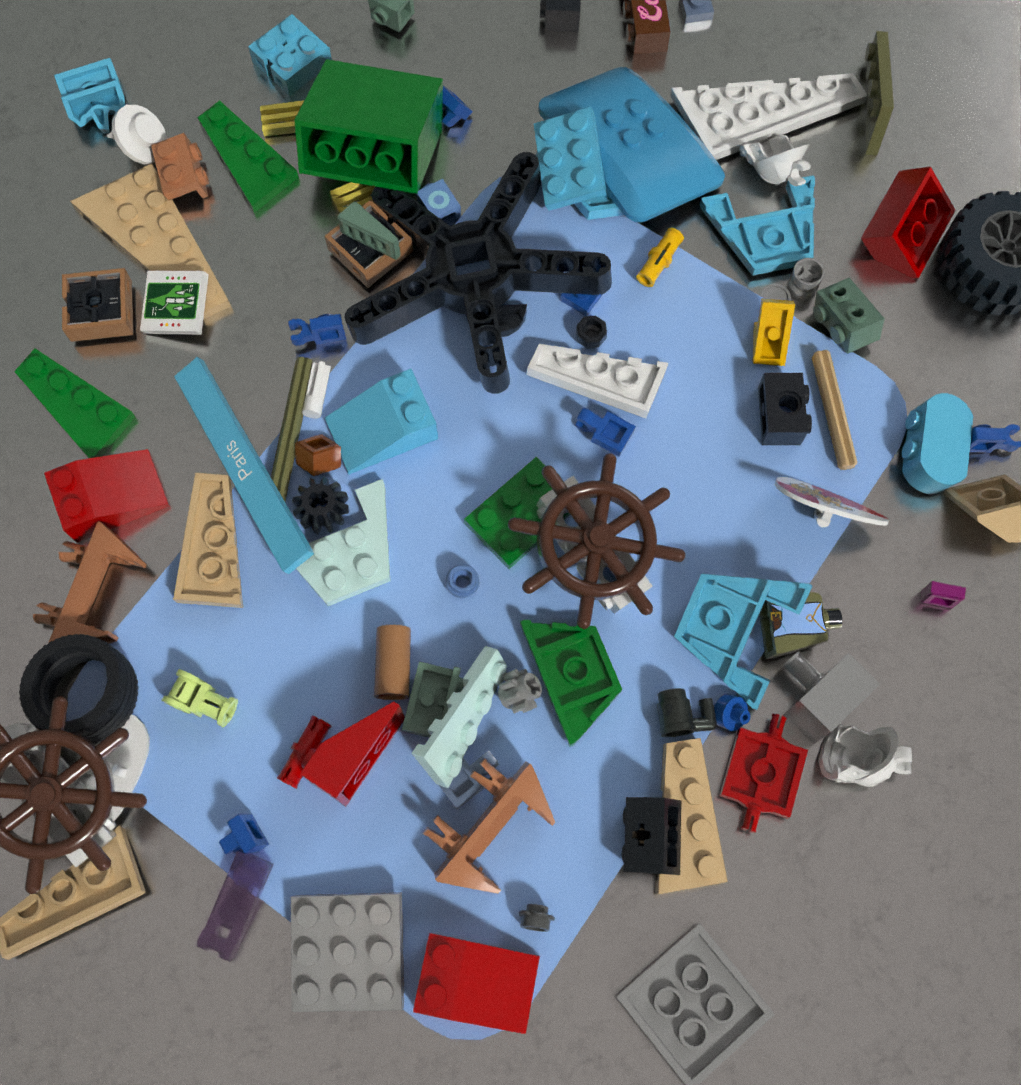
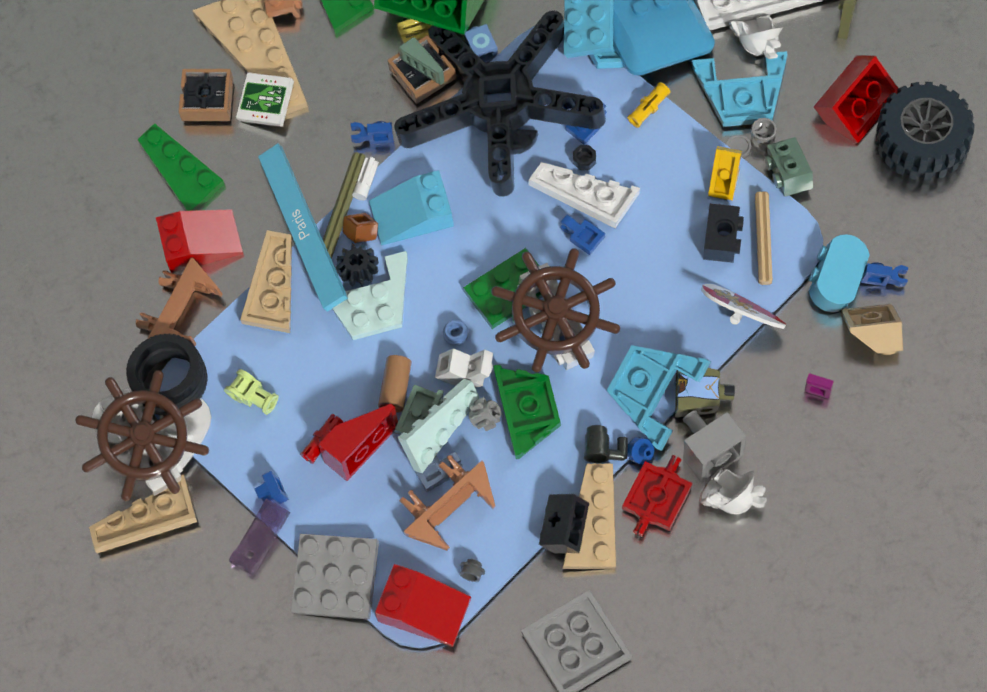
camera: 15 degrees right, 5 degrees down
none -> white brick [435,348,493,387]

